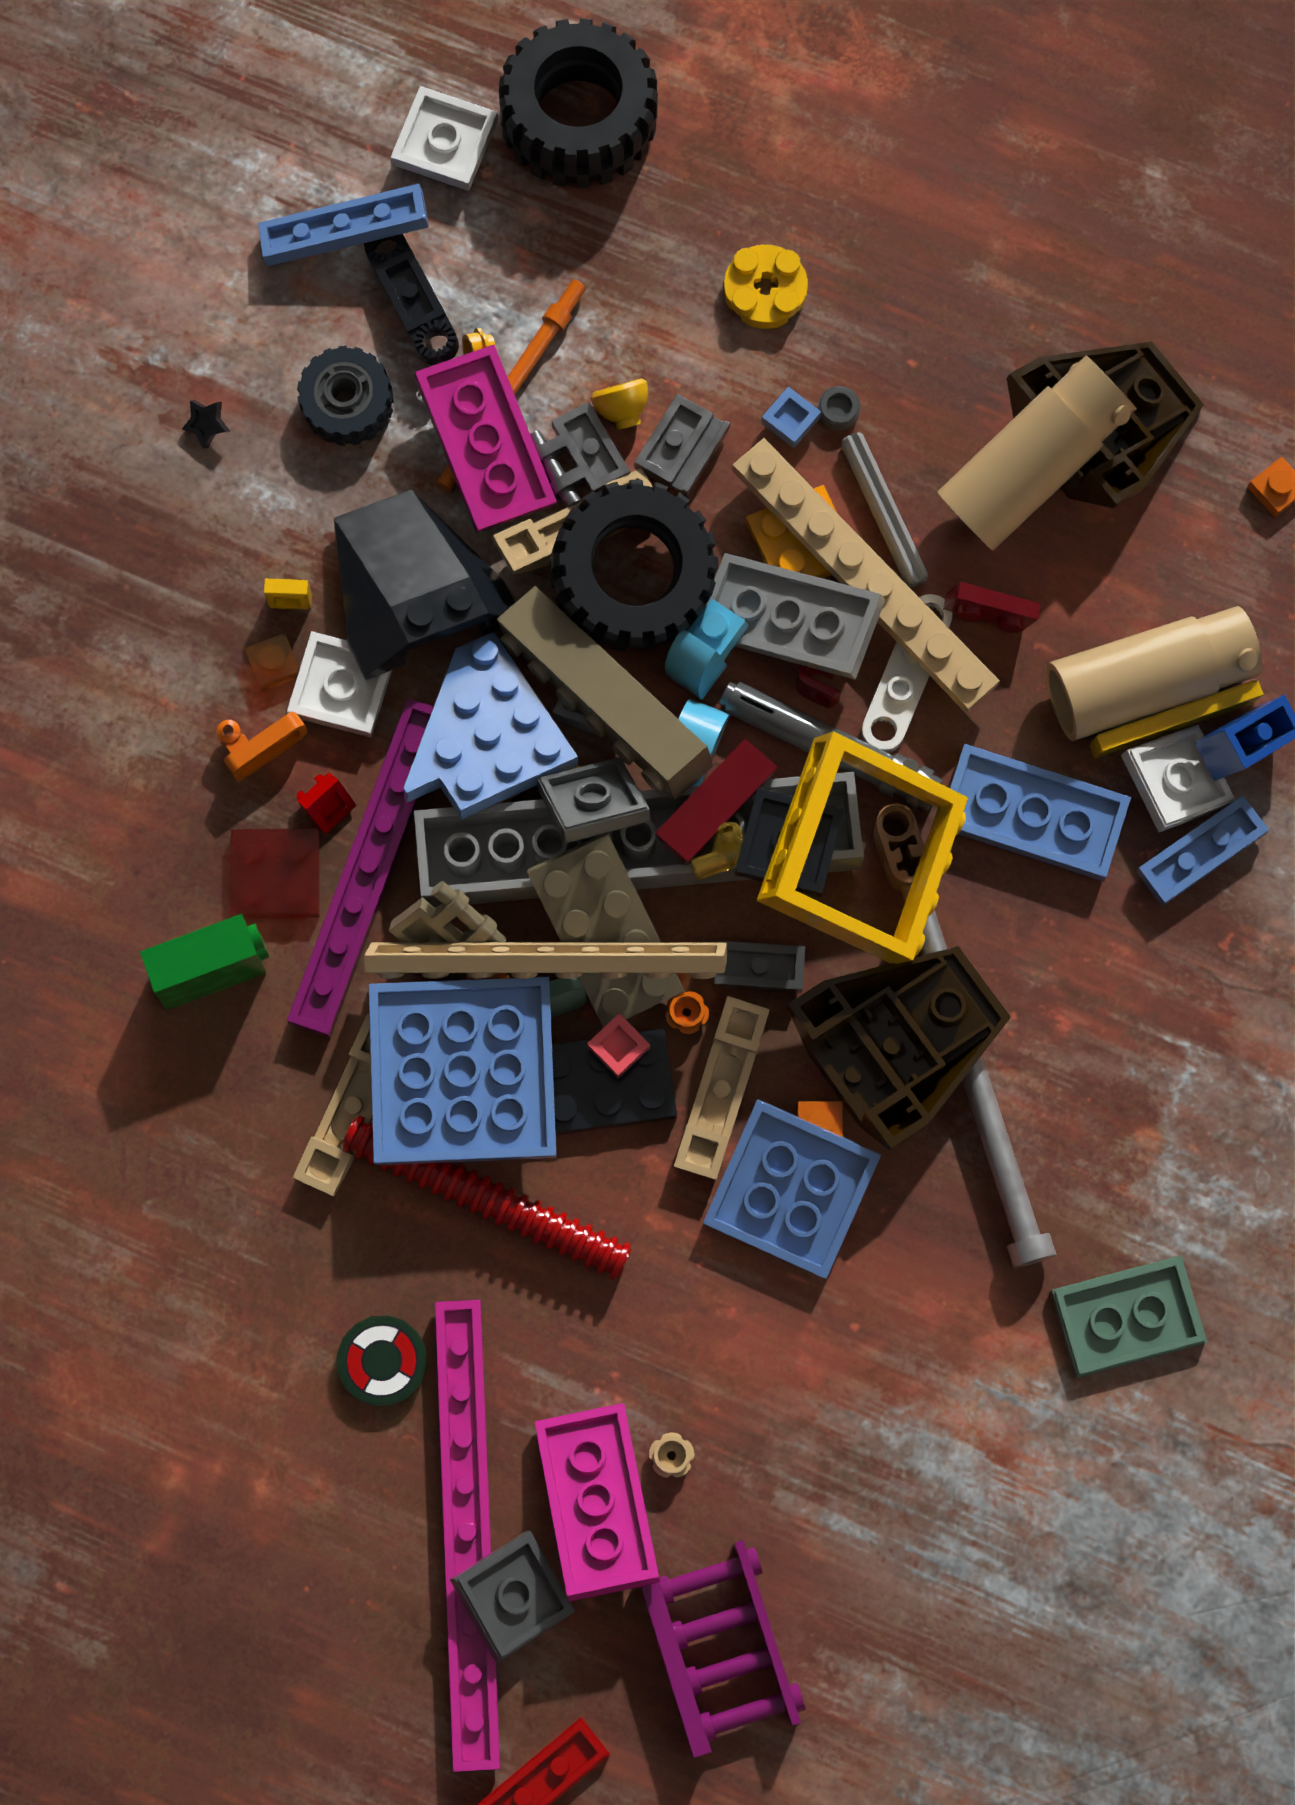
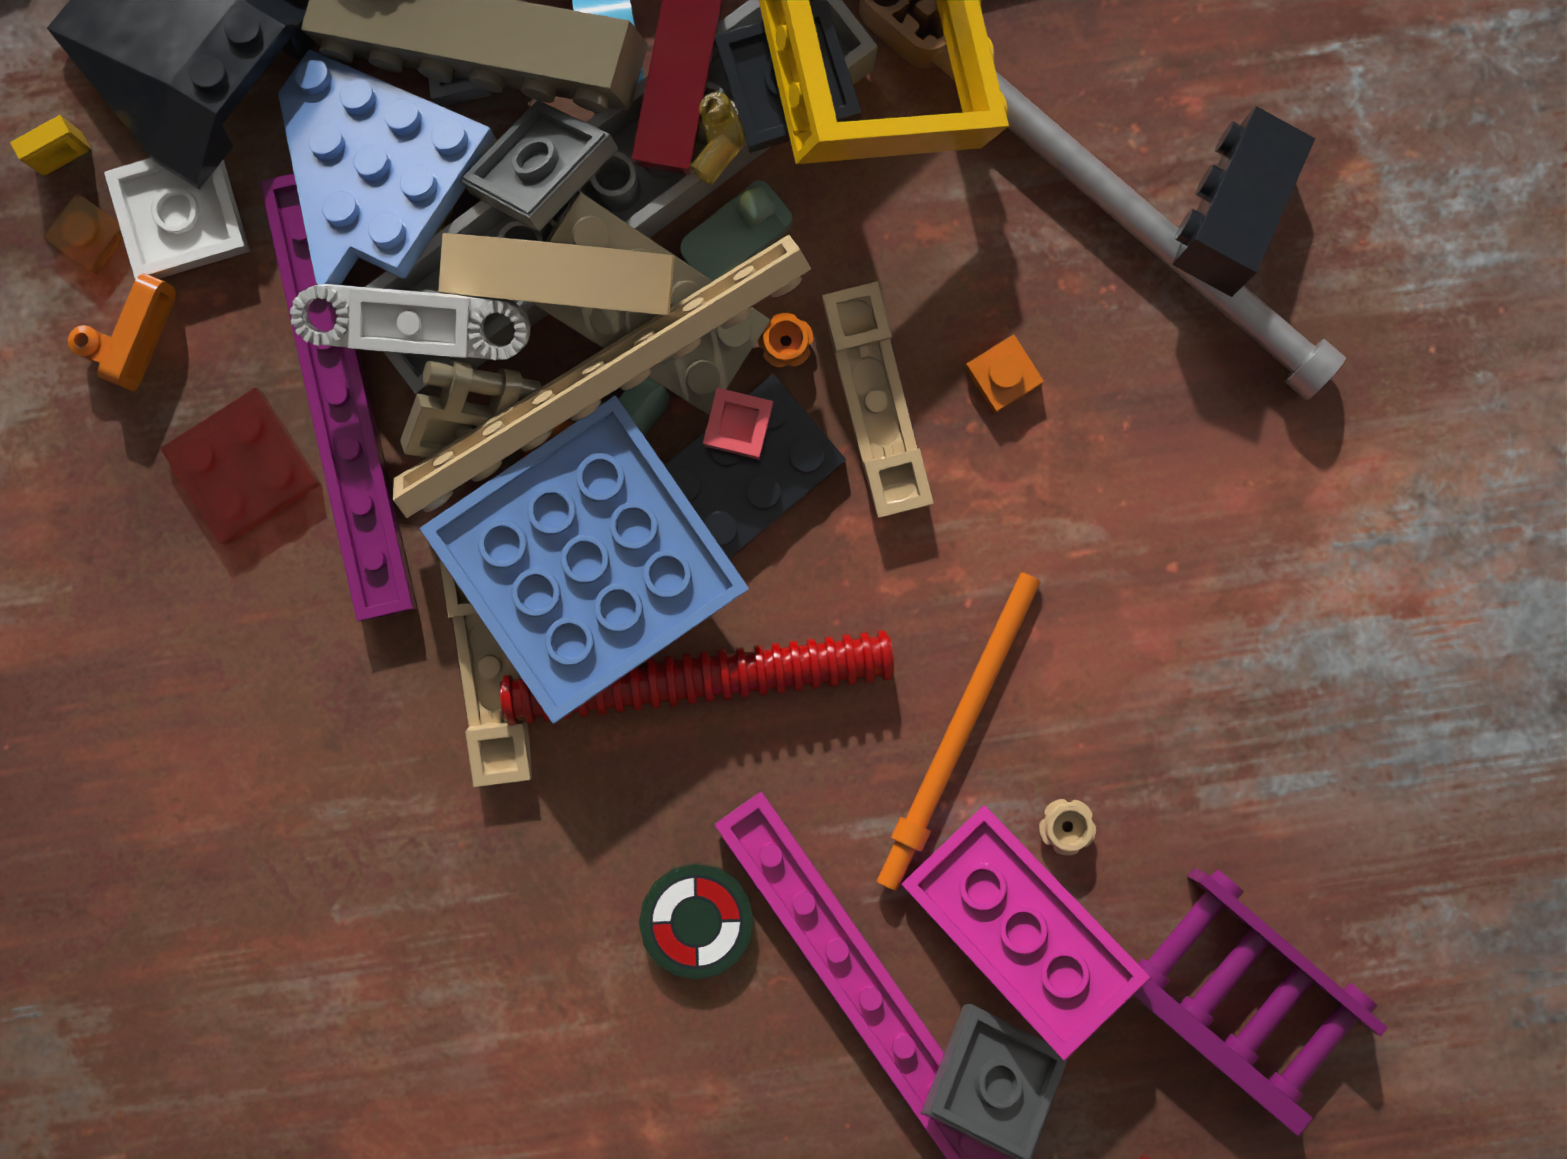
camera: 30 degrees left, 10 degrees up
green brick [139,914,270,1010] -> none
red tile [296,772,357,834] -> none
medium blue plate [703,1099,881,1279] -> none
dark grey plate [714,940,805,993] -> none
dark brown wedge [787,946,1011,1151] -> none
sand green tile [1050,1255,1208,1379] -> none
none -> white plate [290,284,530,360]
none -> tan slope [438,233,675,315]
none -> sand green piece [681,180,792,281]
none -> orange bar [876,572,1041,891]
none -> black brick [1172,106,1316,297]

